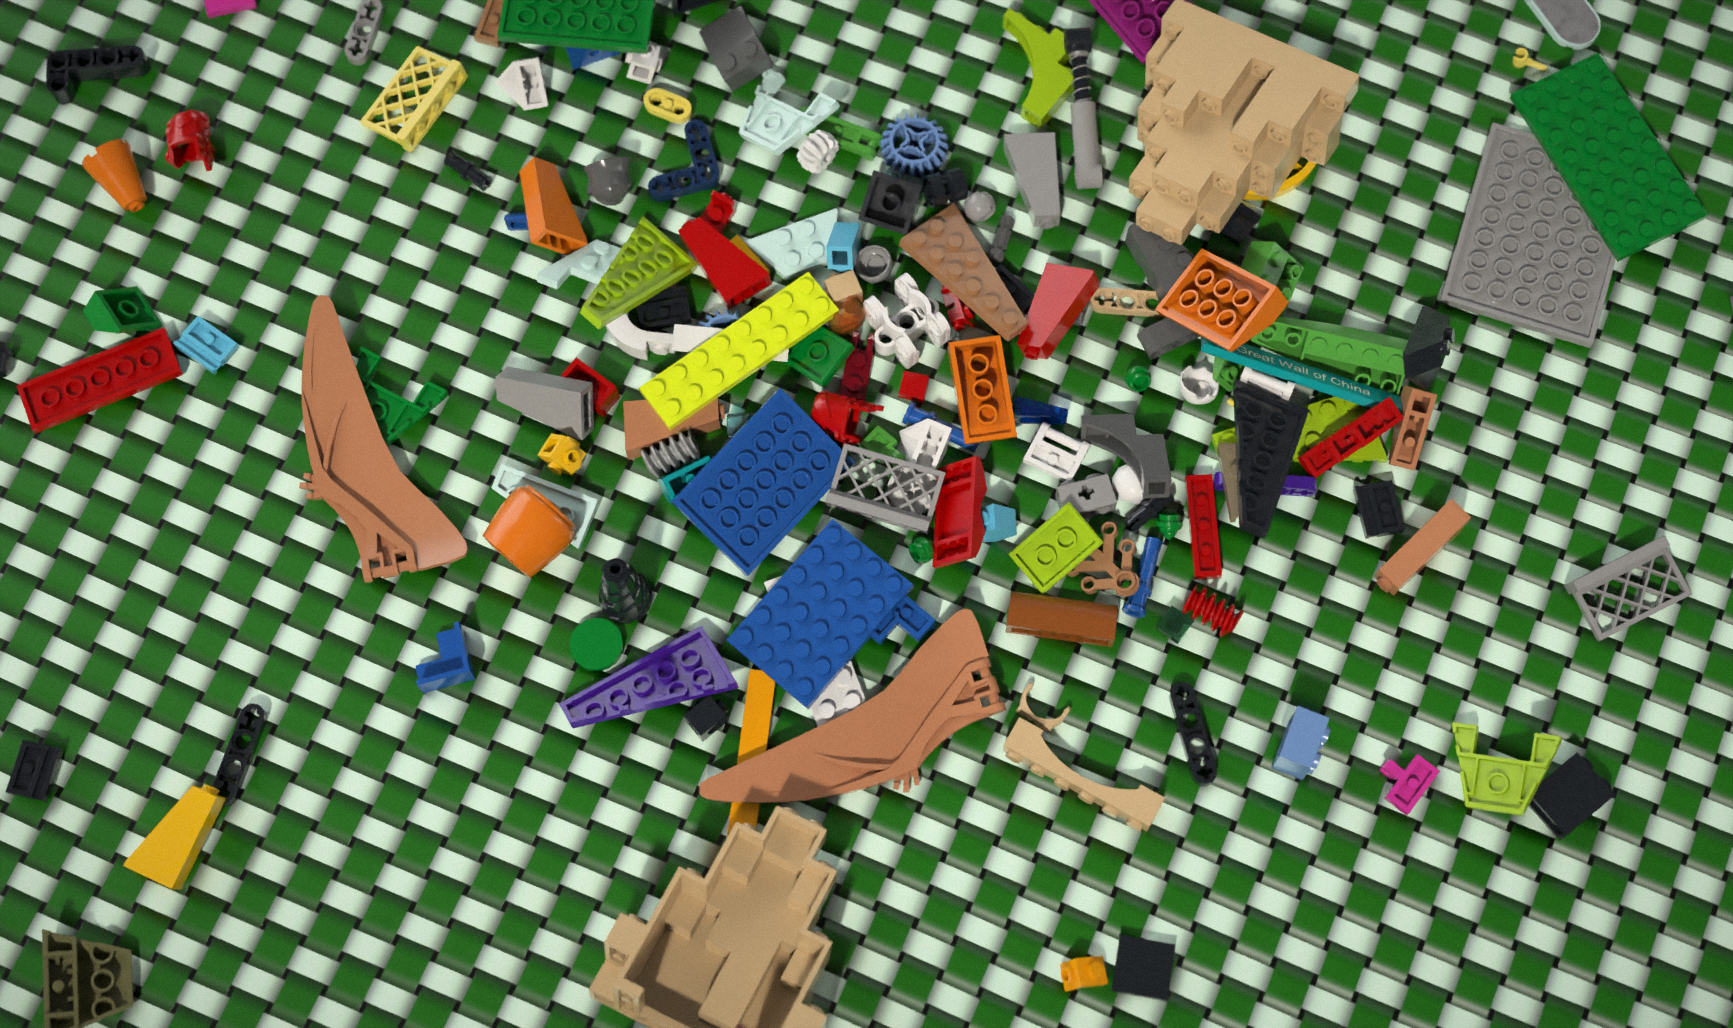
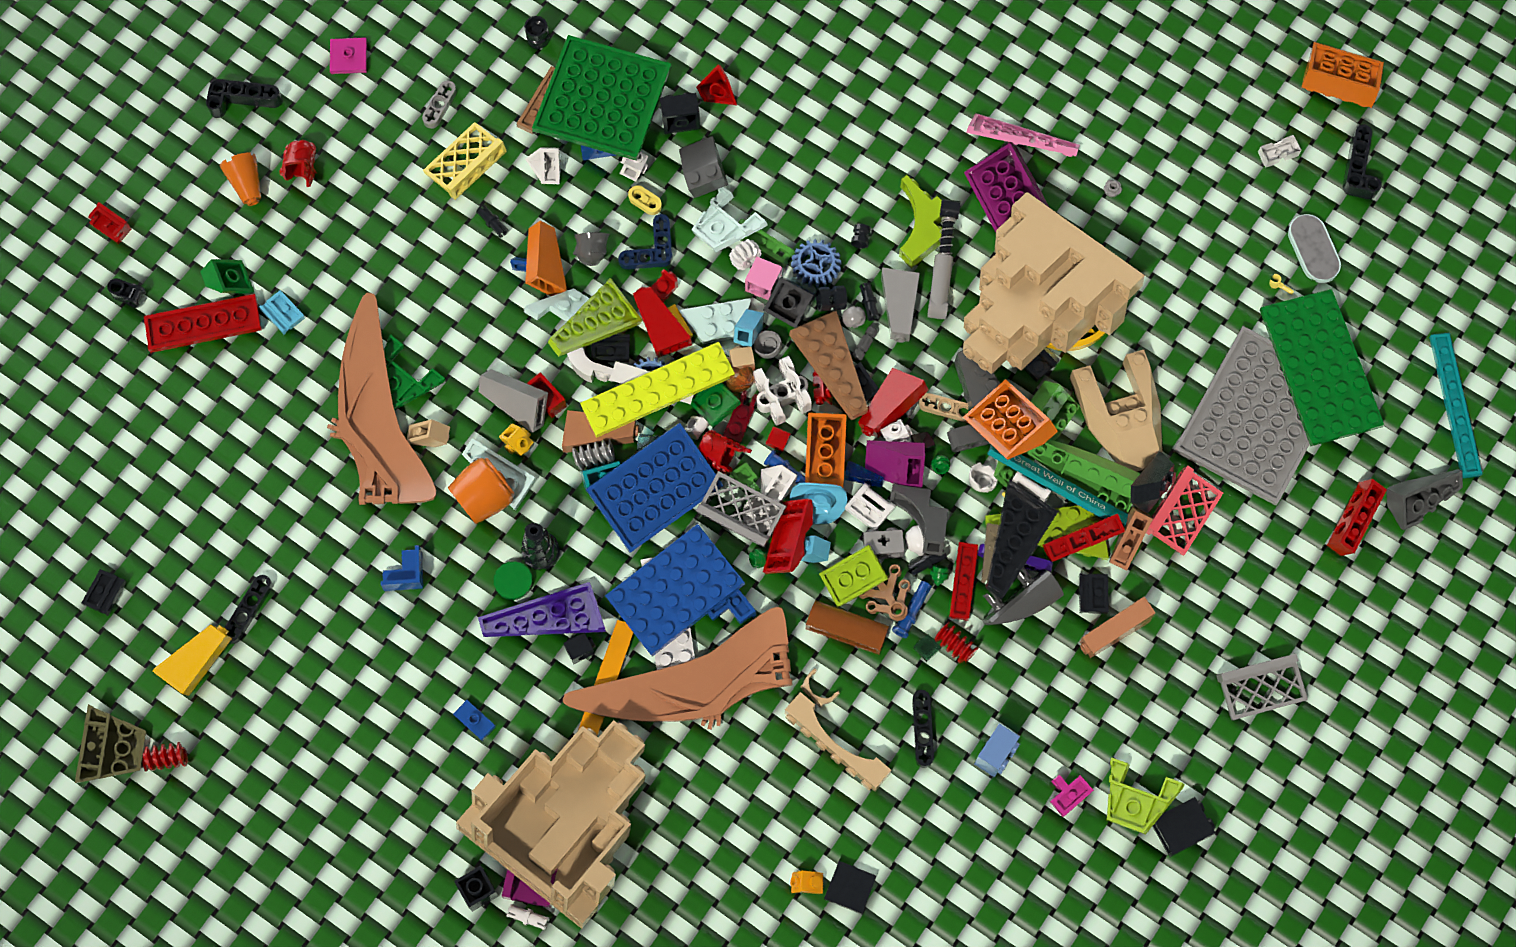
camera: 10 degrees right, 0 degrees up
none -> red piece [142,742,188,772]
none -> tan slope [407,419,450,447]
none -> blue plate [453,700,496,741]
none -> white brick [684,416,709,440]
none -> bright pink head [745,257,782,300]
none -> medium azure hat [790,483,847,525]
none -> black wheel [851,224,872,249]
none -> black pin [859,283,879,321]
none -> magenta slope [865,440,925,488]
none -> white brick [880,419,913,442]
none -> black slope [910,432,936,453]
none -> dark grey piece [982,567,1064,625]
none -> tan wedge [1069,350,1162,472]
none -> coral fence [1146,465,1223,556]
none -> red brick [1327,479,1387,556]

